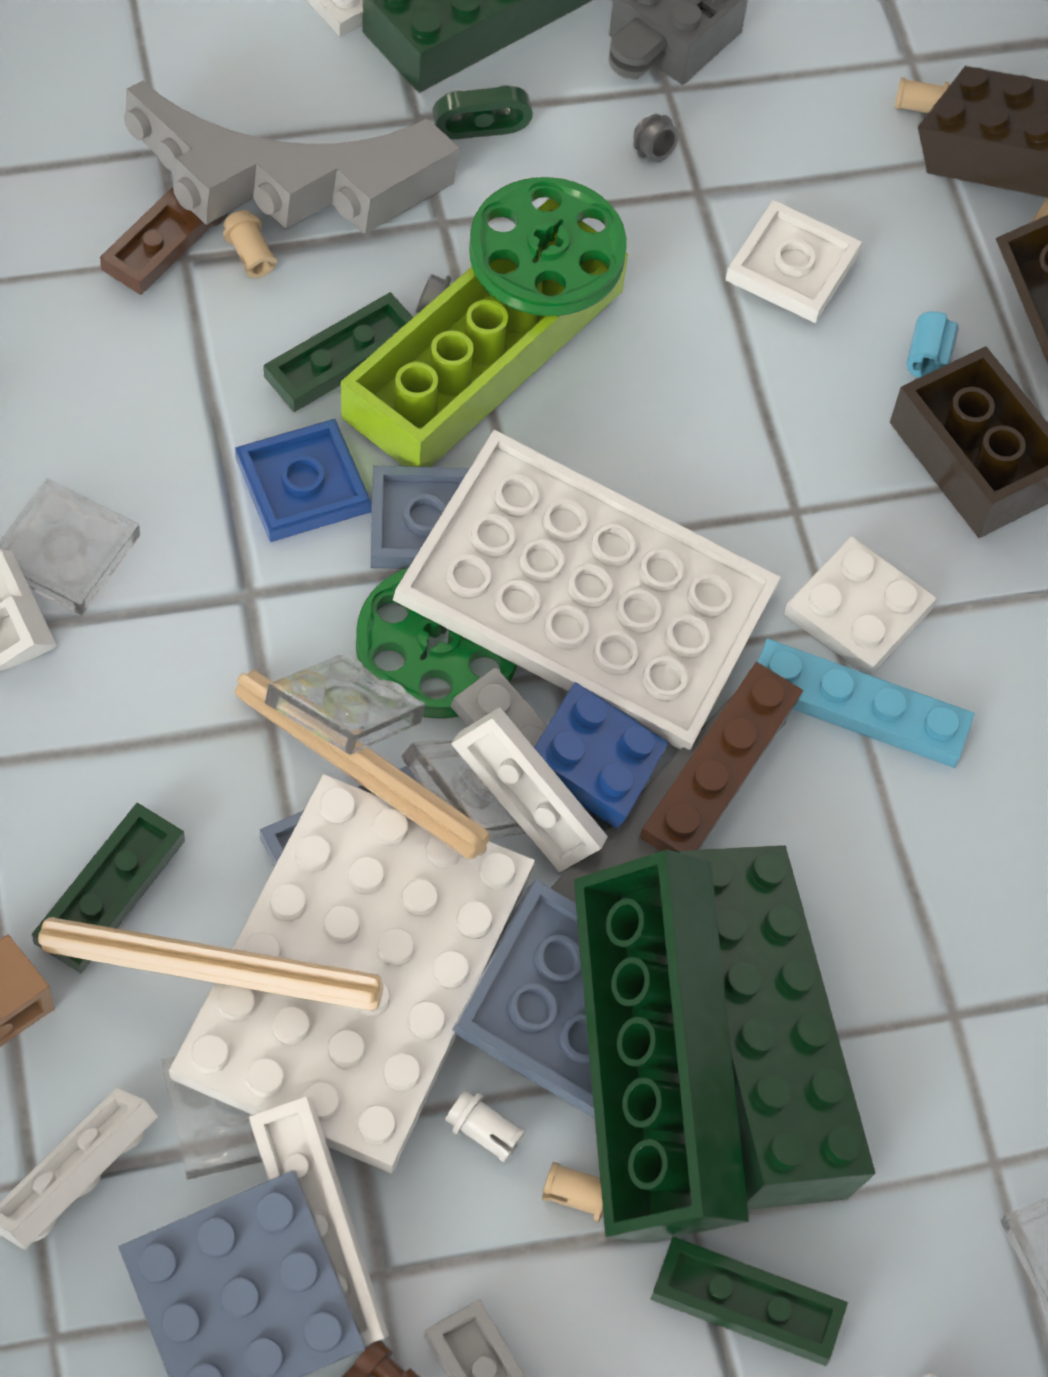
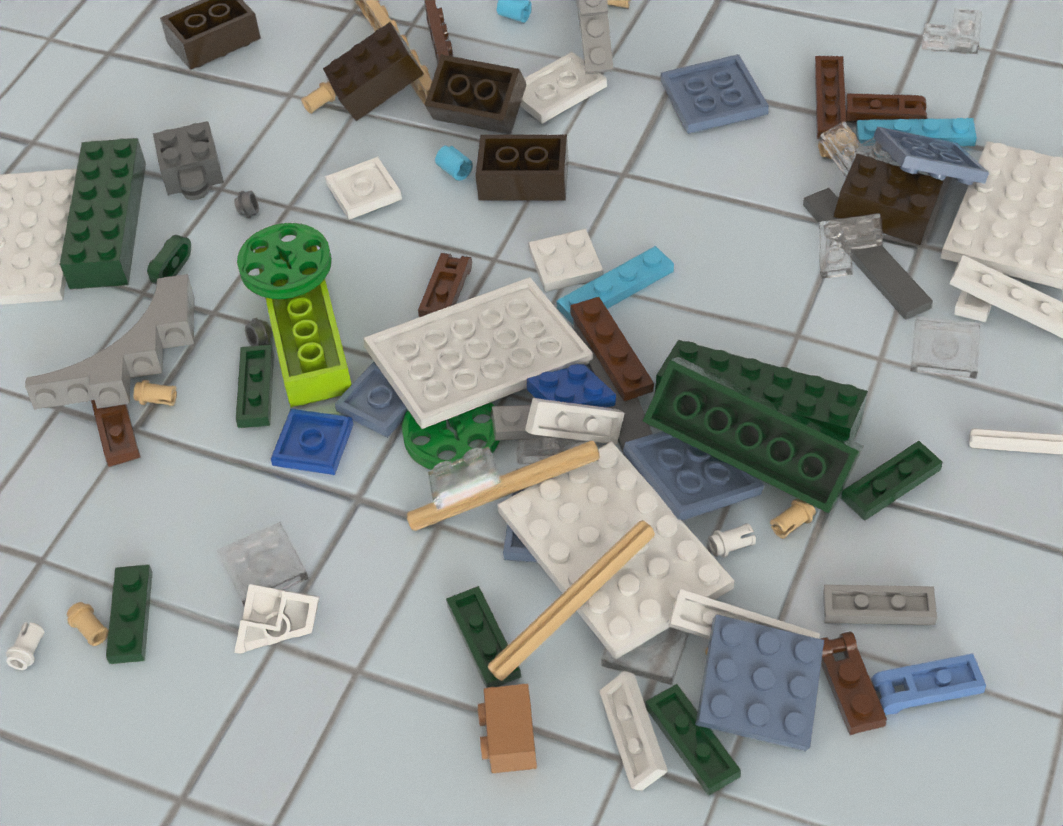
camera: 45 degrees left, 10 degrees down
none -> reddish brown plate [418,253,472,317]
none -> dark green plate [646,684,741,796]

